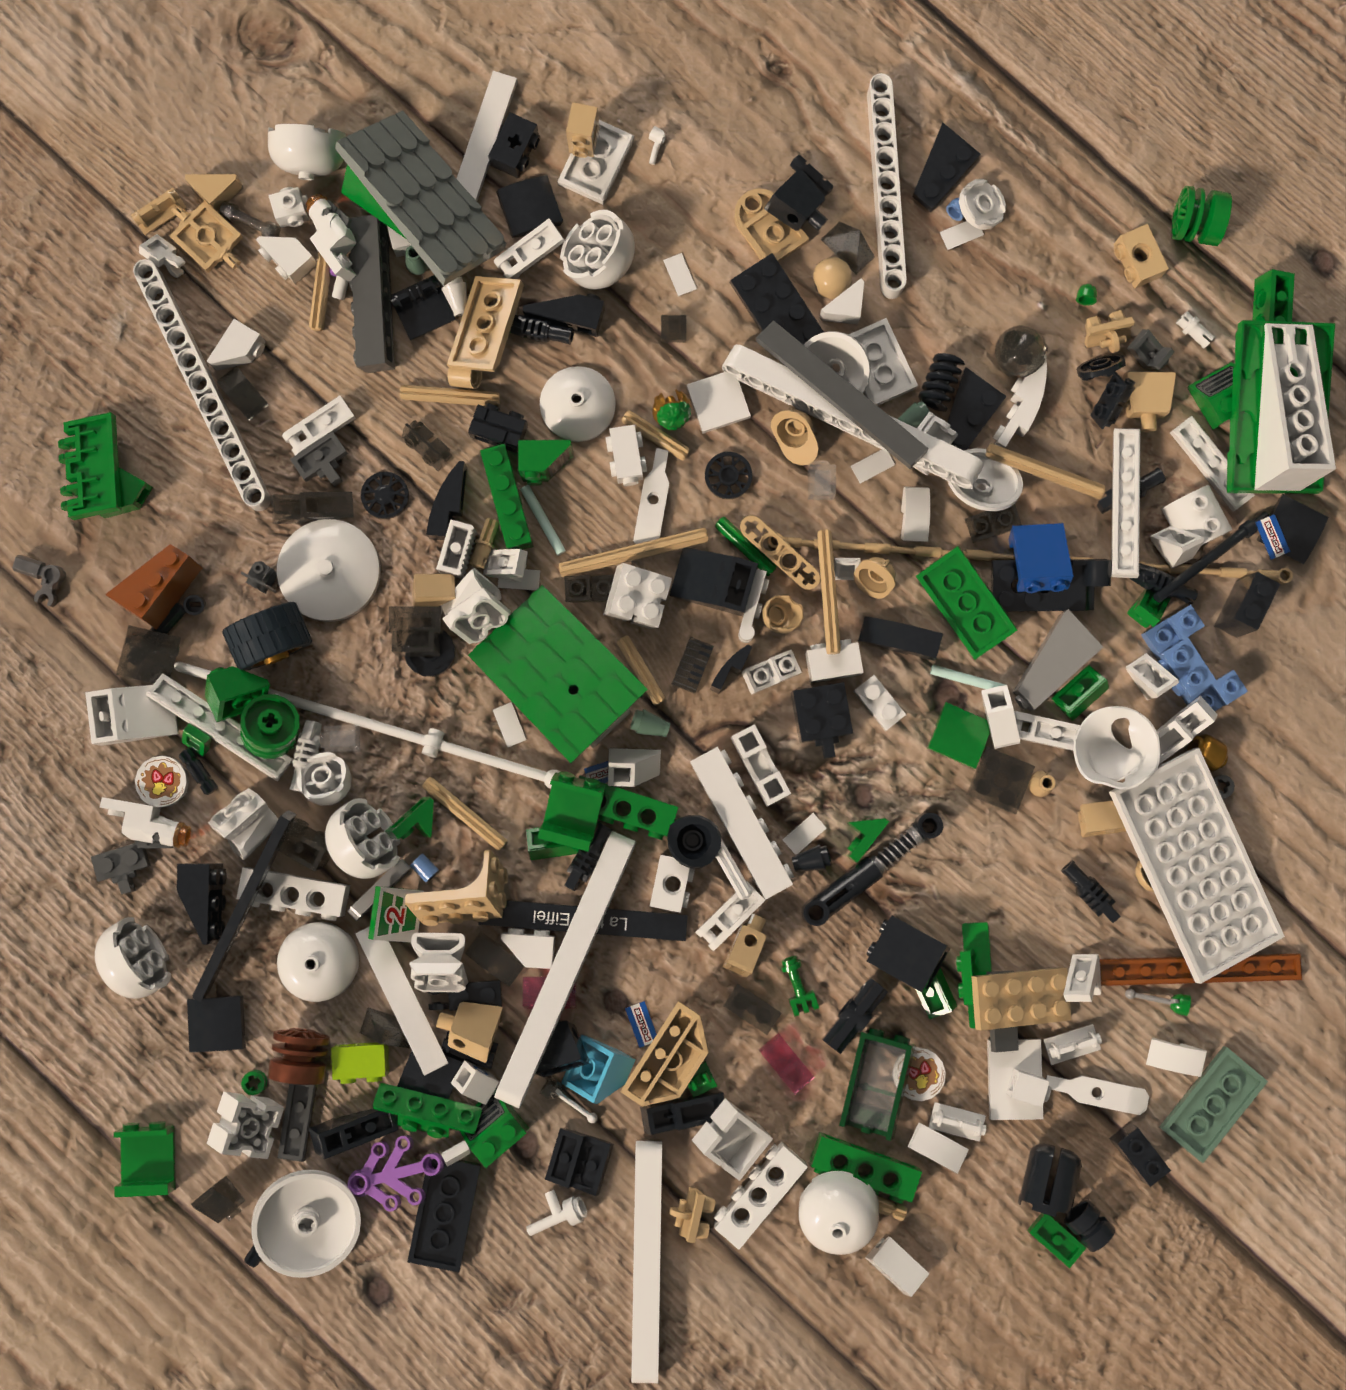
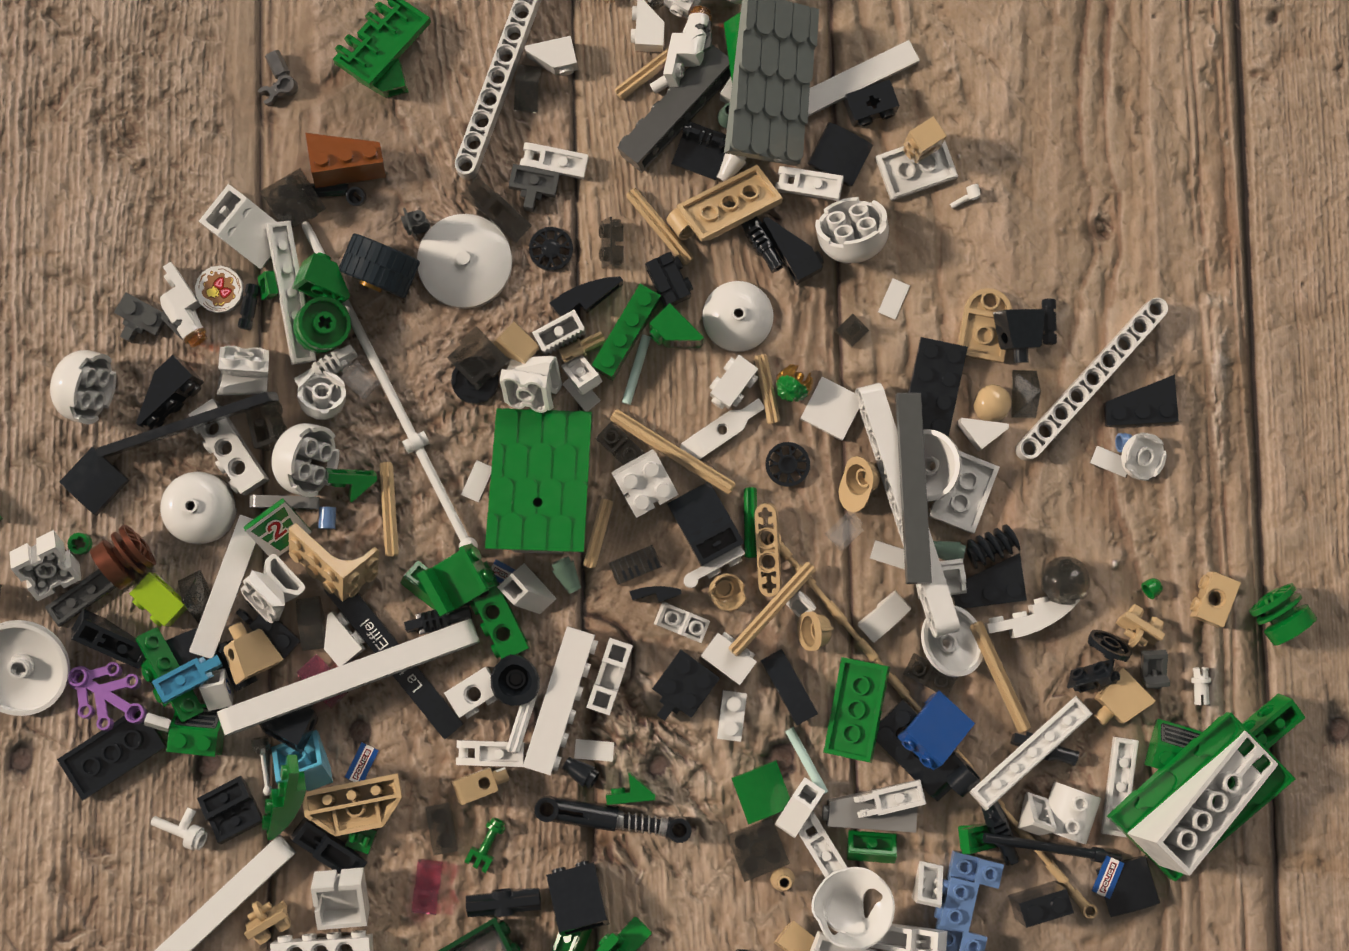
camera: 45 degrees right, 0 degrees up
none -> dark azure hinge [152,655,223,704]
none -> green slope [262,755,306,840]
none -> white hinge [853,779,926,818]

